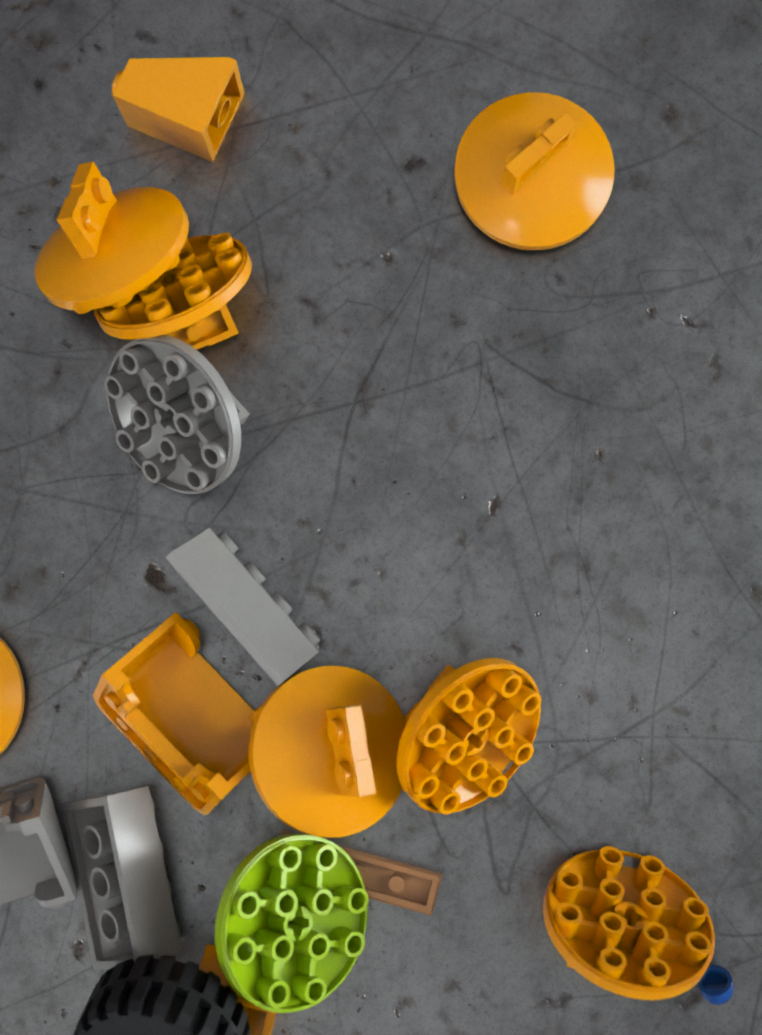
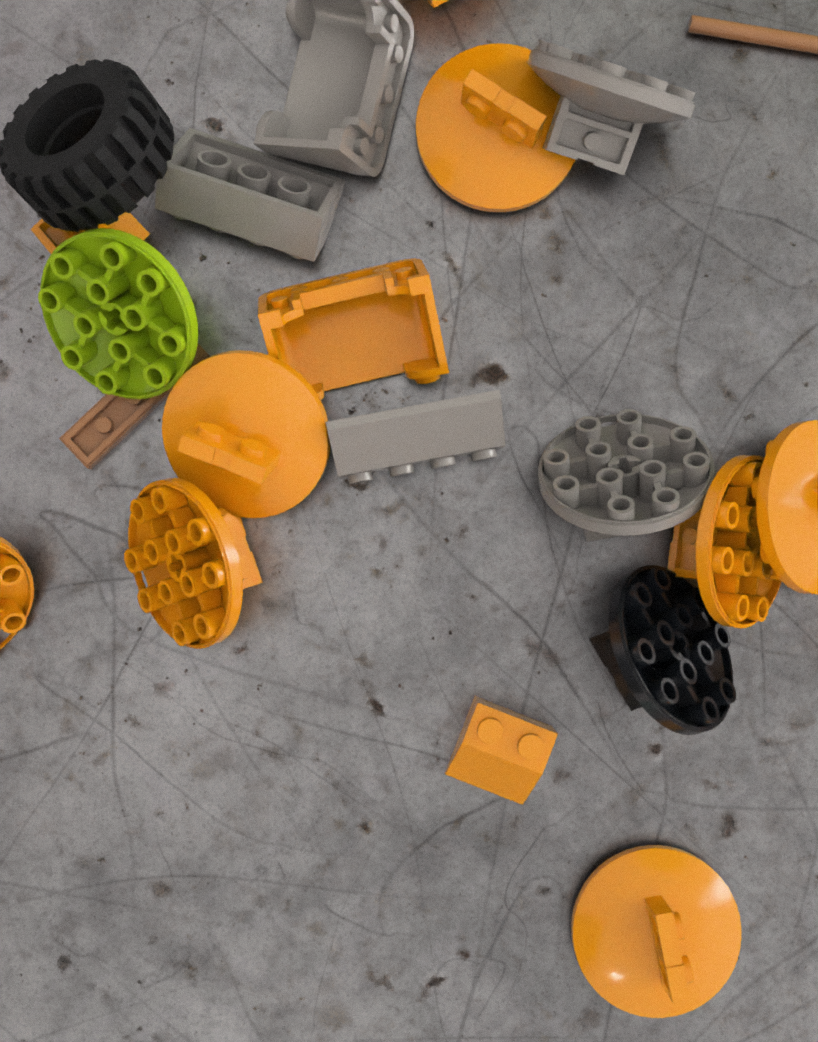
camera: 115 degrees right, 5 degrees up
none -> light orange slope [445,696,558,805]
none -> black bracket [589,565,736,735]

